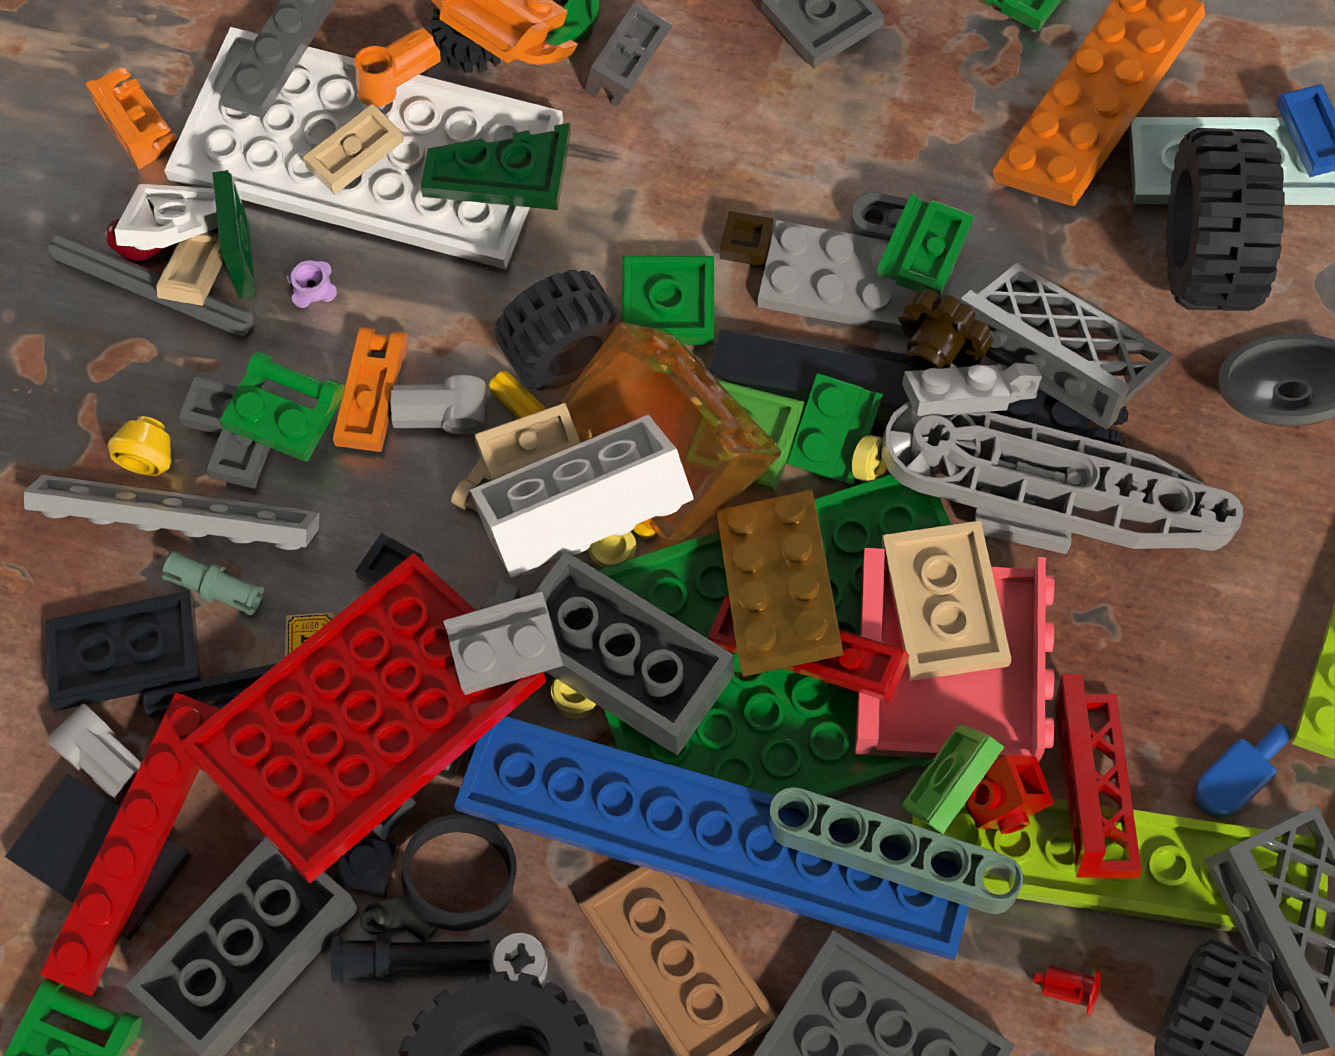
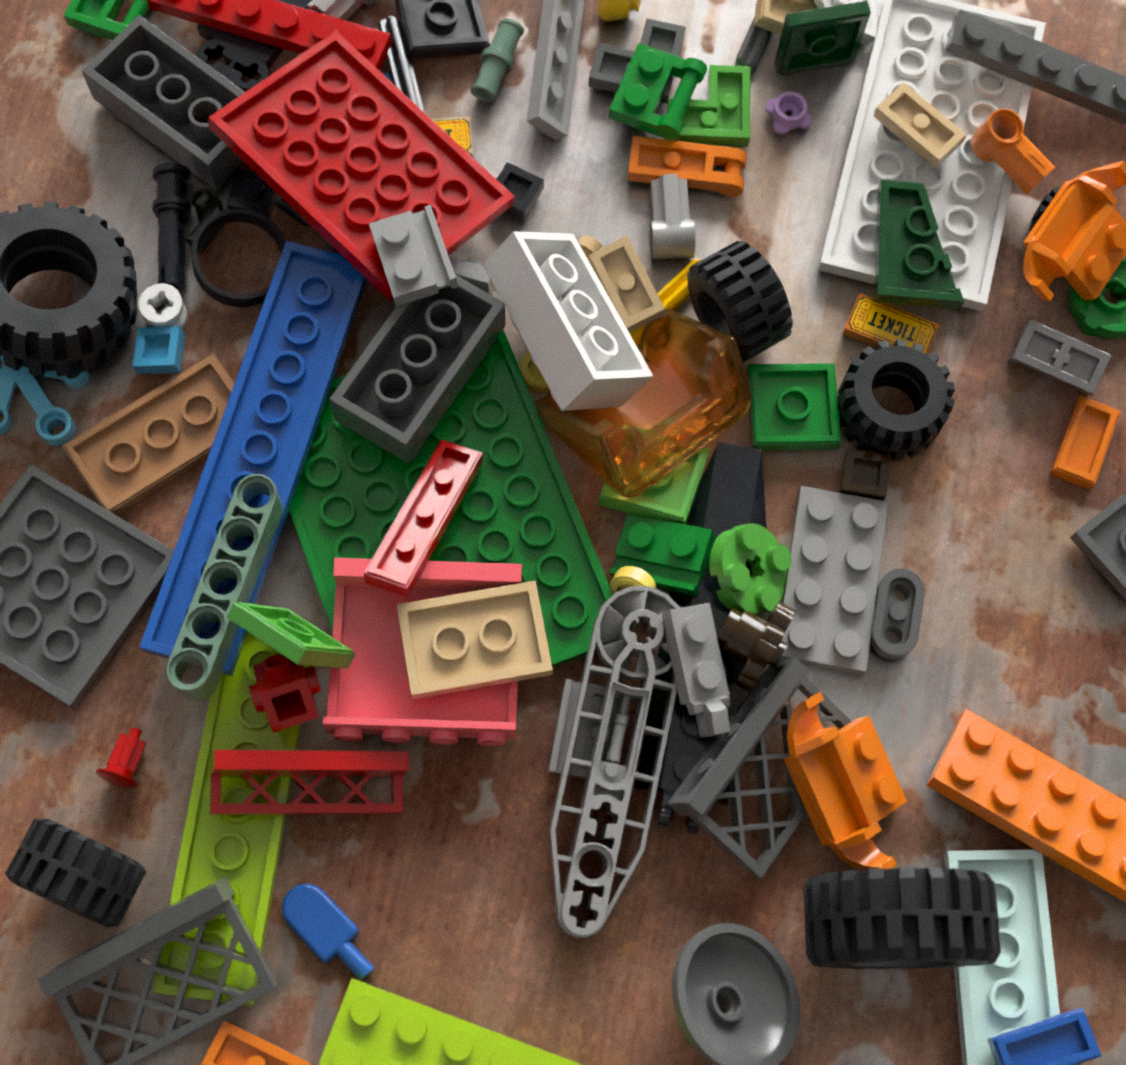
camera: 80 degrees right, 5 degrees up
pearl gold plate [717,489,844,677] -> none
green plate [876,193,974,297] -> none
none -> dark azure plate [132,326,186,374]
none -> black beam [197,39,270,92]
none -> bright green plate [666,65,750,147]
none -> bright green plate [709,523,792,614]
none -> orange plate [784,691,907,870]
none -> black tyre [837,339,955,461]
none -> tile [842,293,939,355]
none -> orange tile [1049,395,1121,490]

